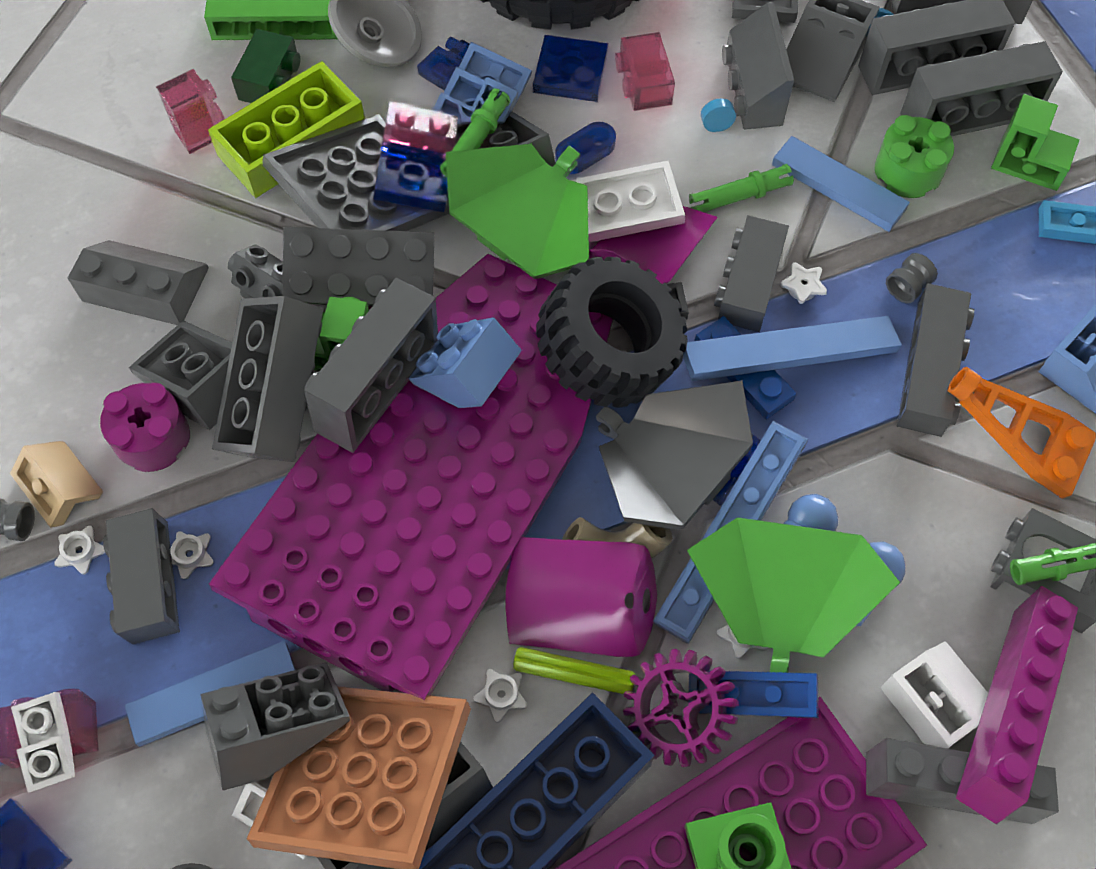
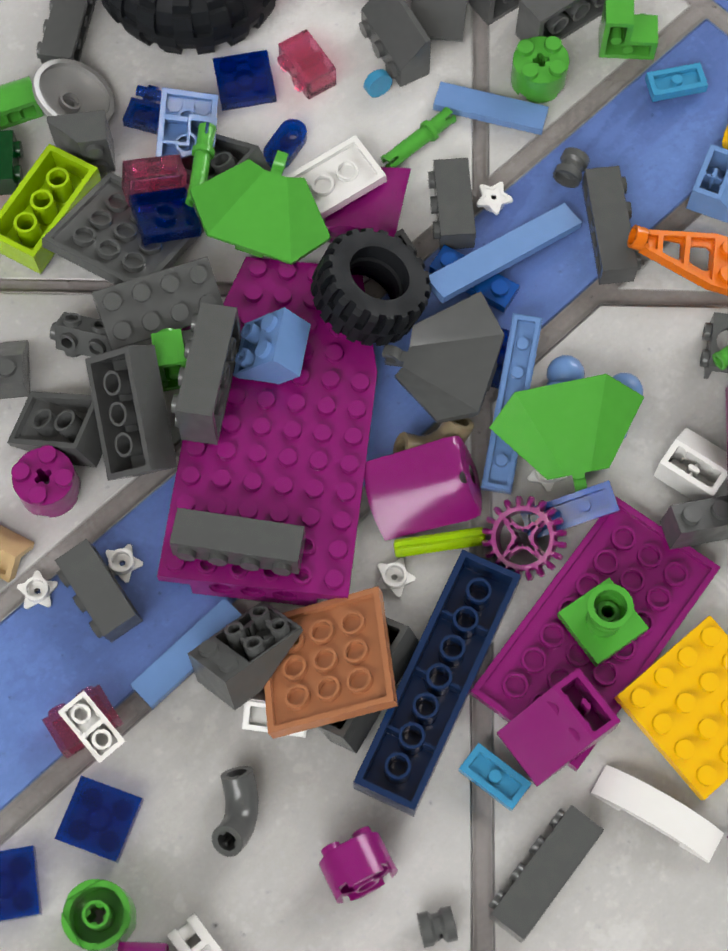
camera: 20 degrees left, 5 degrees up
none -> dark grey slope [46,110,116,174]
none -> dark grey brick [169,508,306,576]

